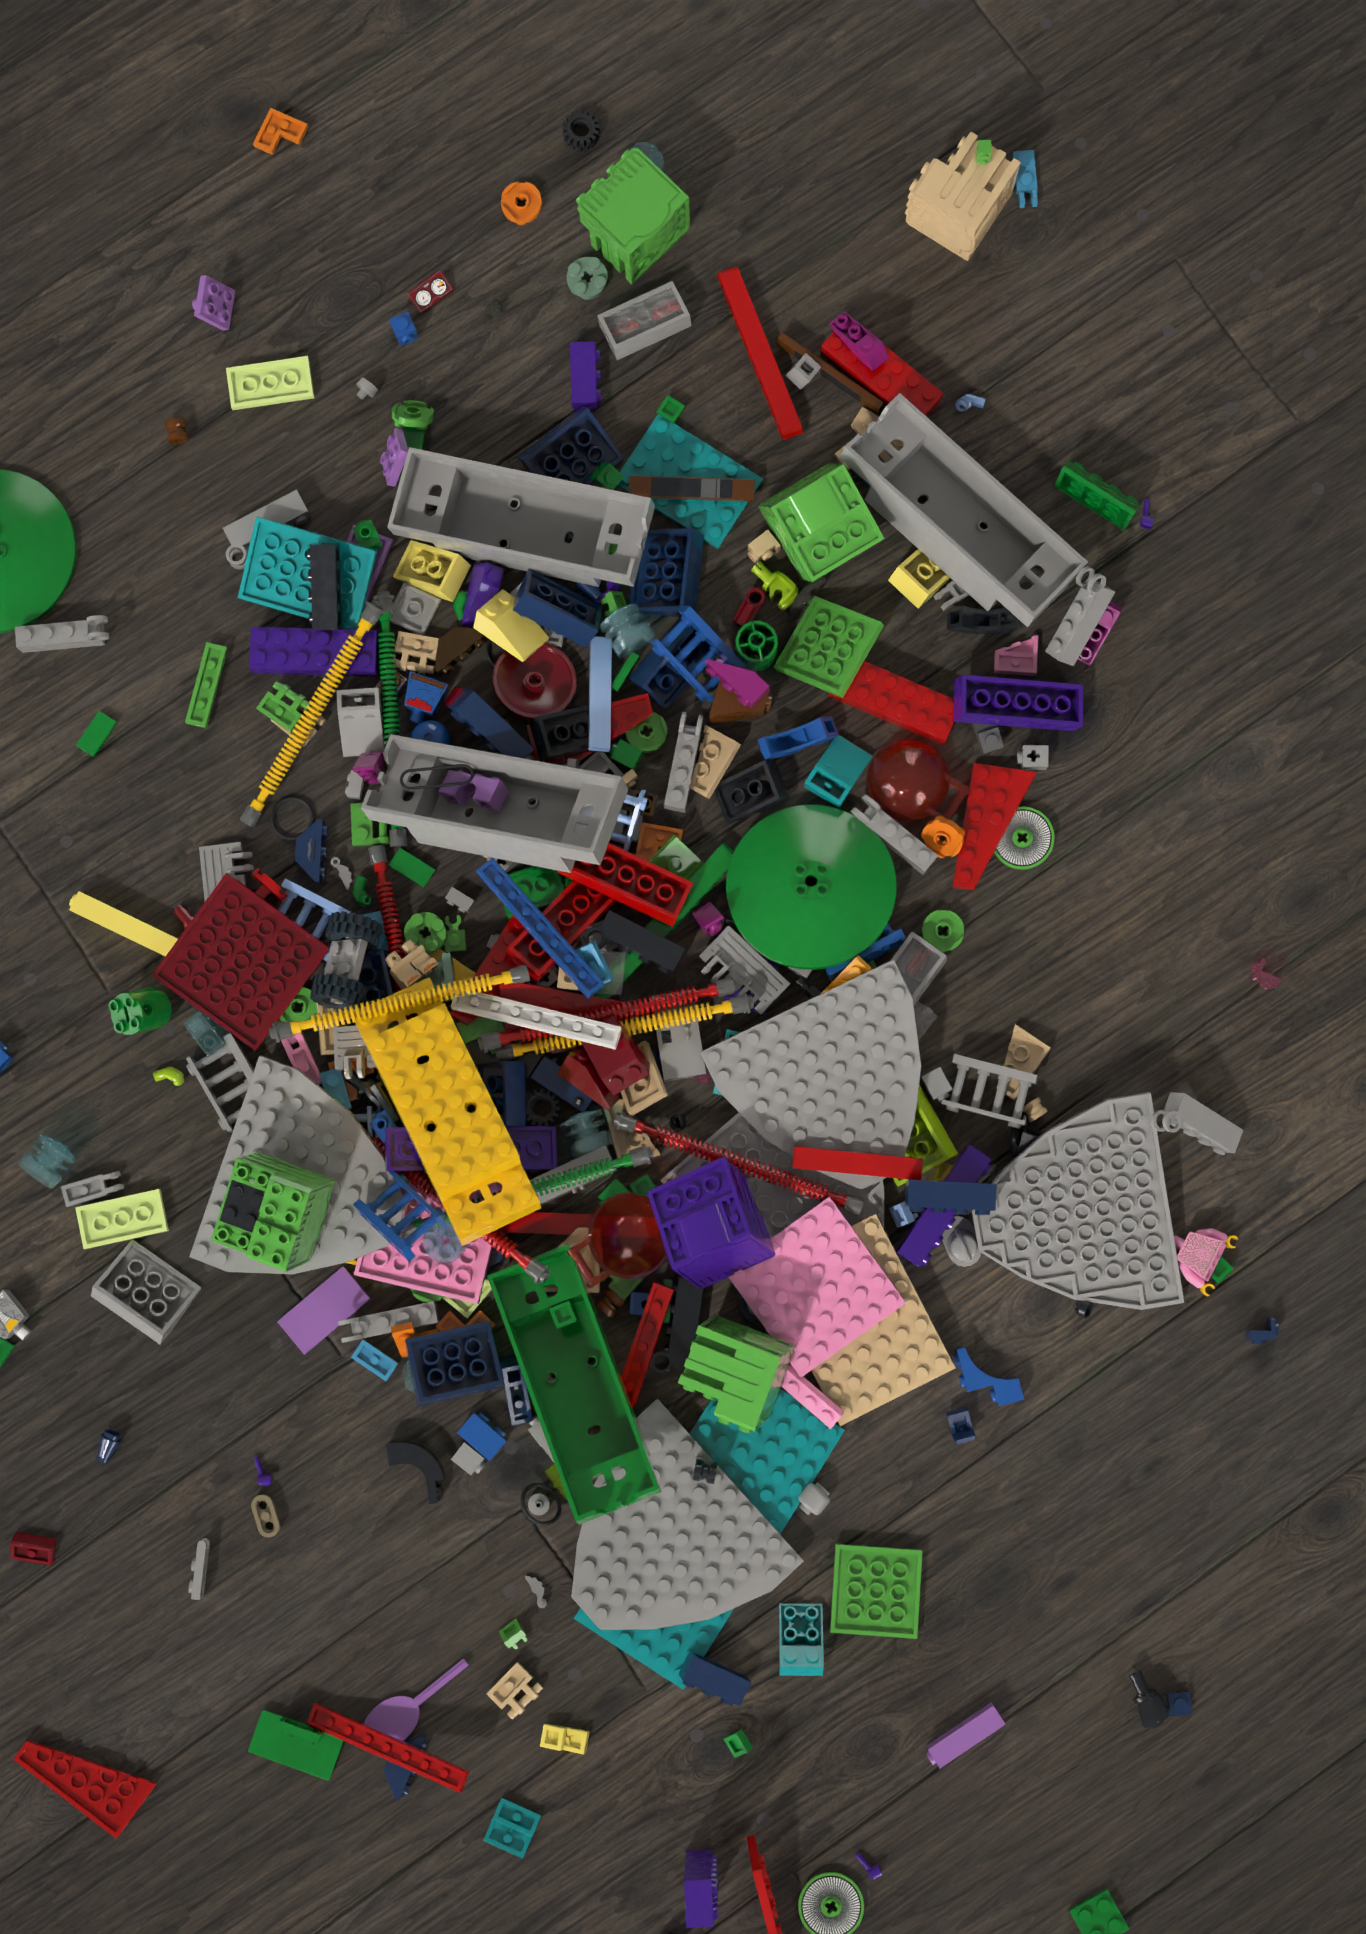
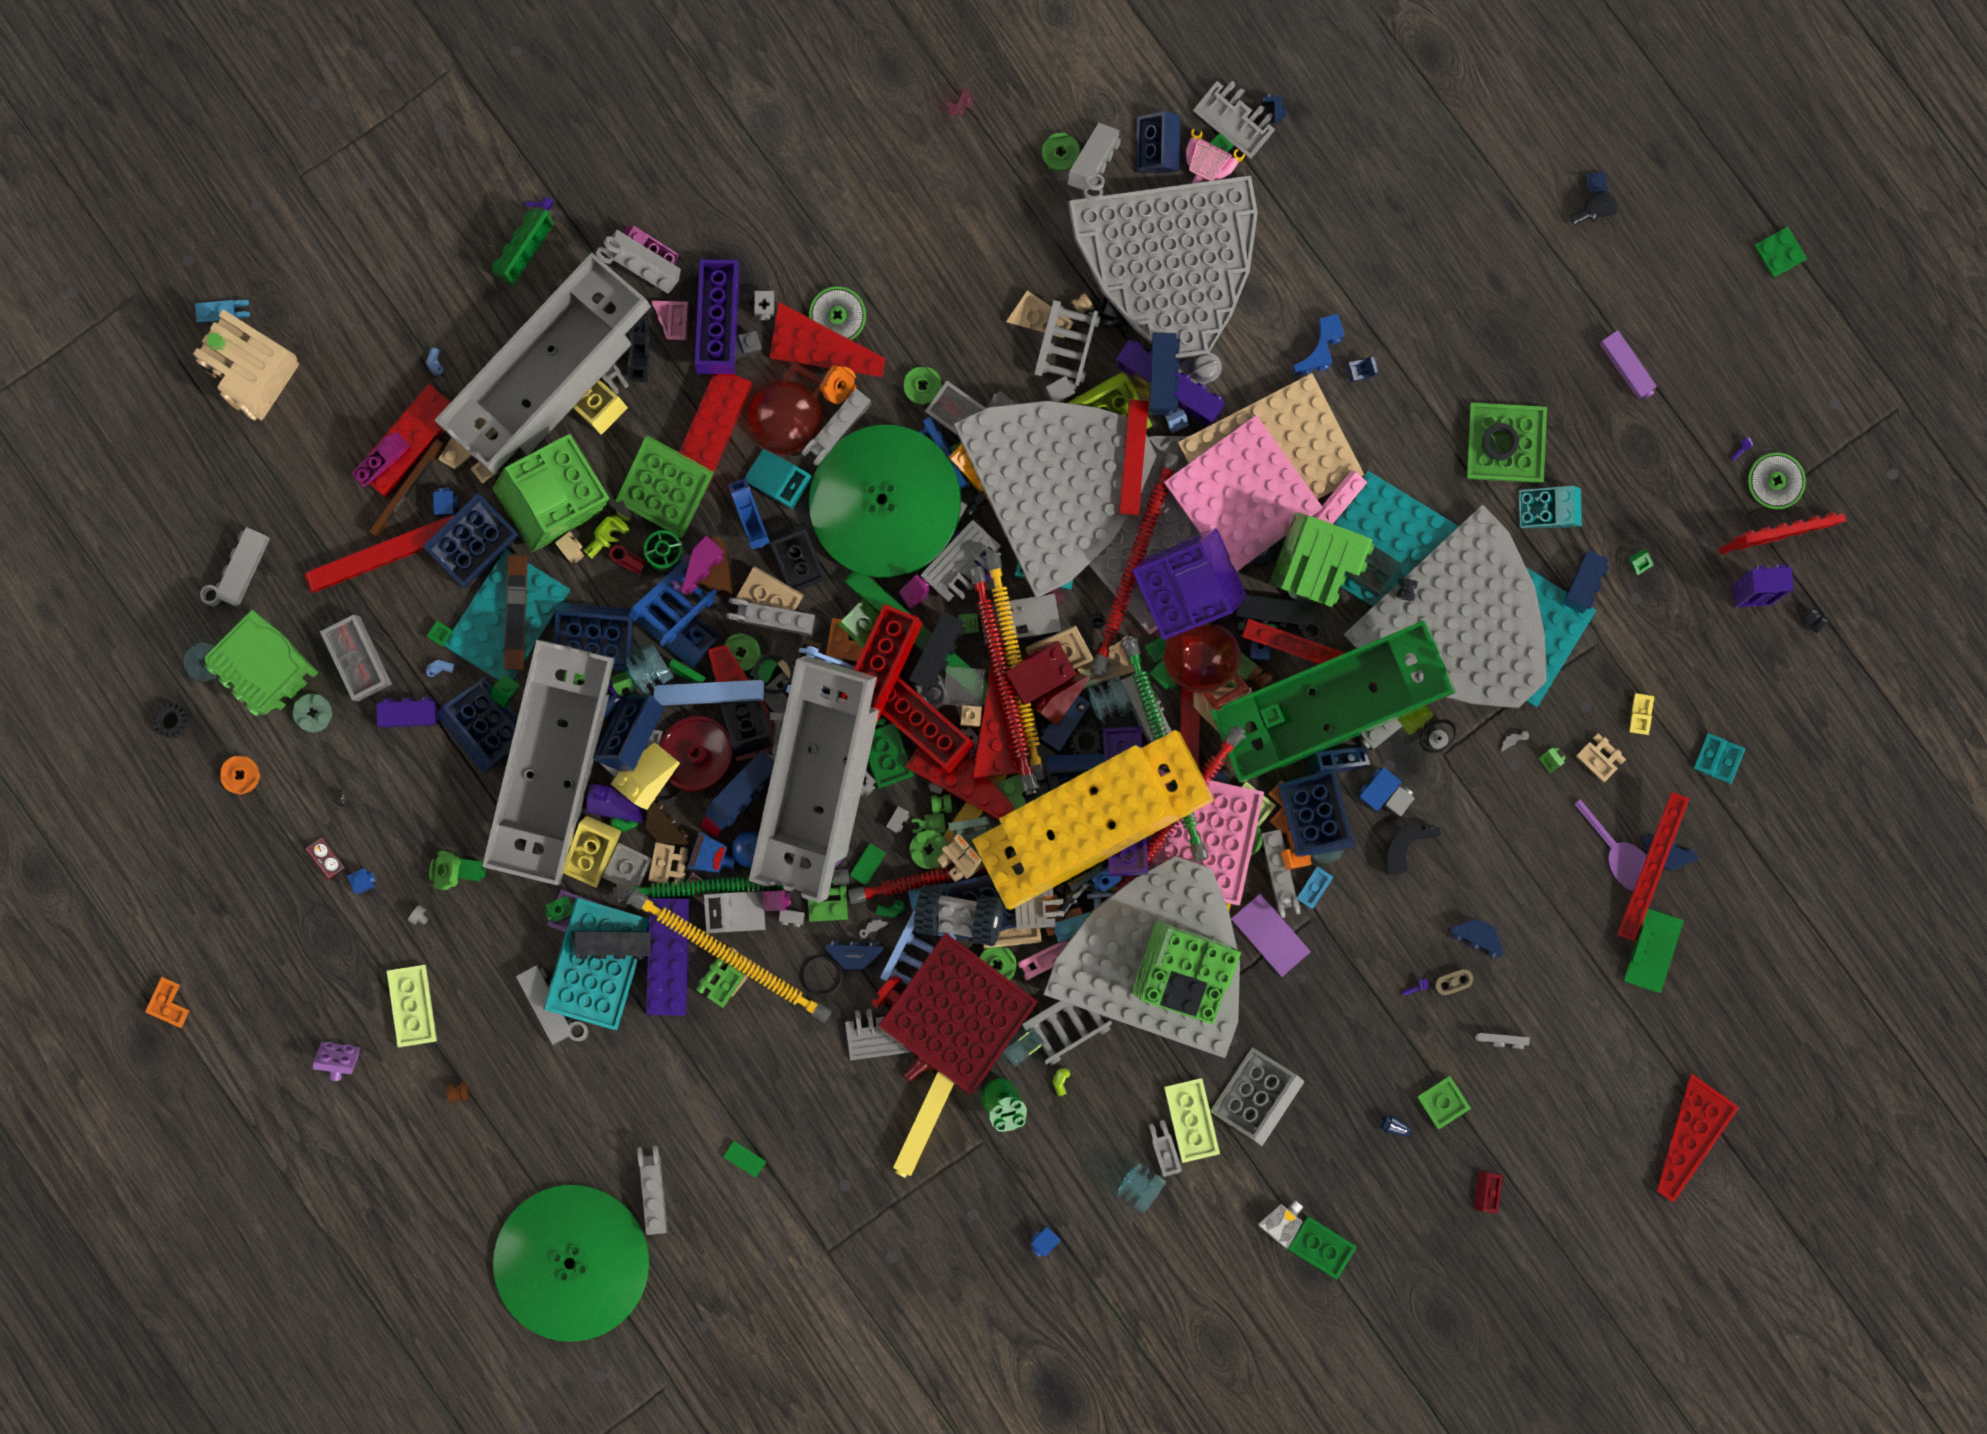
camera: 100 degrees left, 0 degrees up
bright green plate [185,642,228,729] -> none
yellow hose [269,964,530,1043] -> none
blue fence [353,1171,449,1262] -> none
medium lavender plate [380,428,408,487] -> none
black piece [400,764,474,790] -> none
clear light blue plate [423,1220,467,1263] -> none
medium lavender arch [438,770,509,812] -> none
white plate [451,990,622,1050] -> none
blue tile [476,858,605,999] -> none
dark azure plate [575,941,614,984] -> none
light grey brick [785,353,821,389] -> none
light grey head [798,1482,830,1515] -> none
black hinge [1074,1301,1093,1319] -> none
none -> light grey hinge [200,527,270,608]
none -> dark blue slope [423,493,519,589]
none -> medium blue arm [426,660,454,677]
none -> blue brick [433,488,458,517]
none -> black tyre [753,653,794,694]
none -> bright green wheel [931,794,952,815]
none -> bright green tile [958,613,979,634]
none -> bright green plate [1042,133,1080,172]
none -> dark blue slope [1136,111,1180,173]
none -> light grey hinge [1193,81,1276,159]
none -> clear smoke slope [1346,546,1401,597]
none -> bright green plate [1417,1076,1471,1130]
none -> dark blue slope [1448,919,1504,959]
none -> black tyre [1482,423,1519,461]

